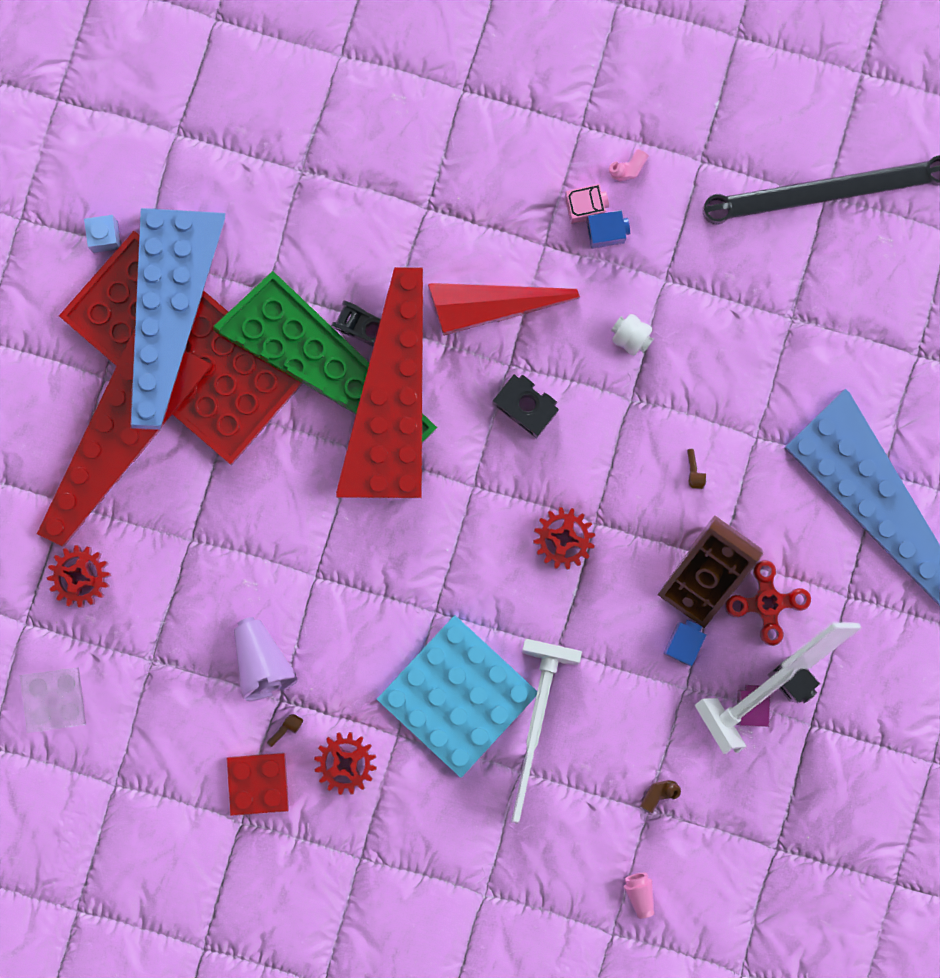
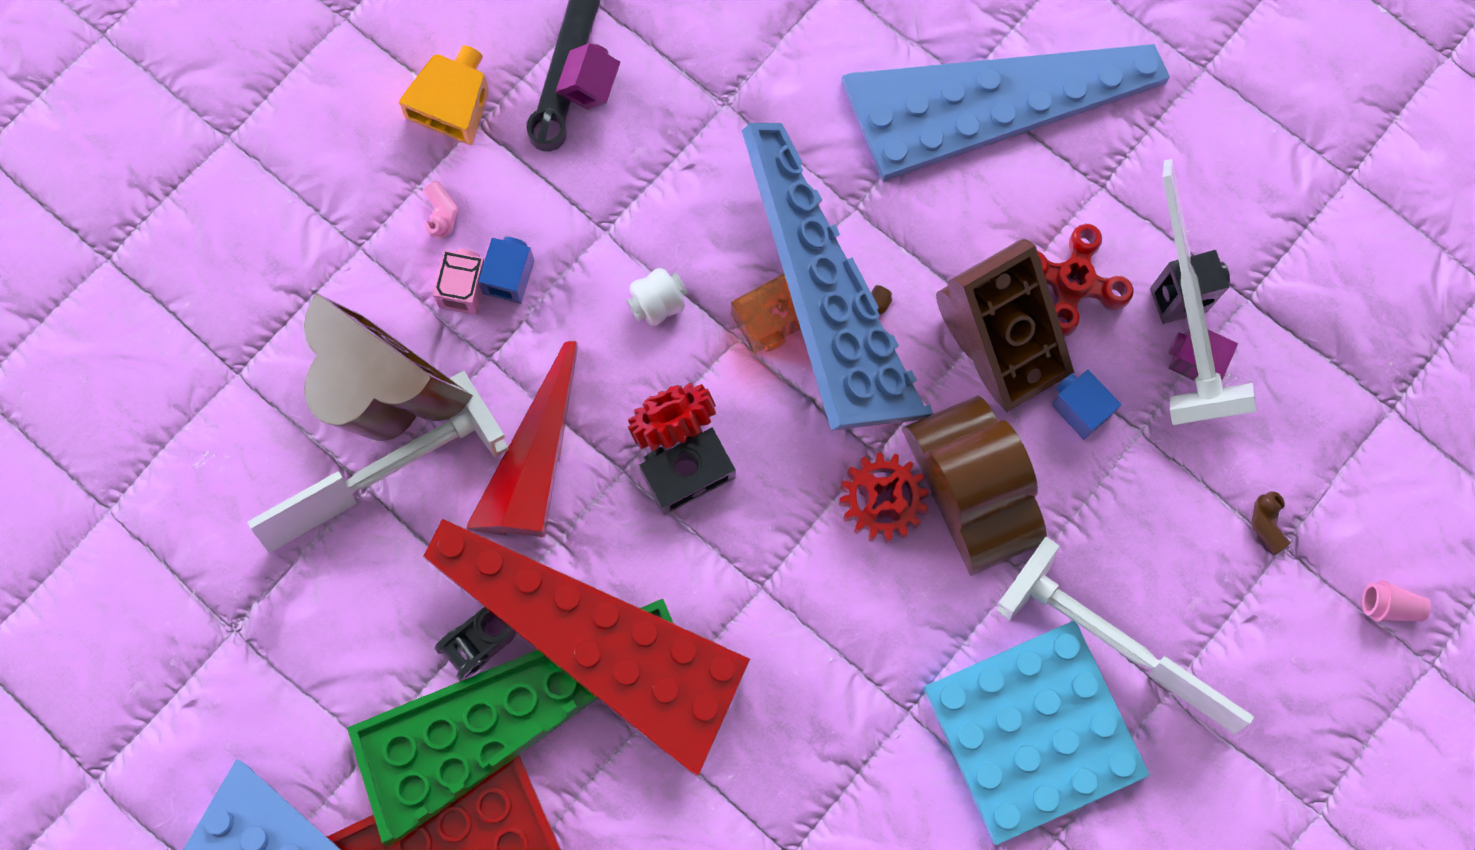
camera: 65 degrees left, 10 degrees down
none -> piece [247,371,509,553]
none -> brick [304,293,473,441]
none -> light orange torso [399,45,489,146]
none -> magenta brick [555,43,621,110]
none -> red gear [628,383,716,451]
none -> clear orange brick [731,274,802,354]
none -> medium blue wing [741,123,933,431]
none -> reddish brown brick [902,396,1047,576]

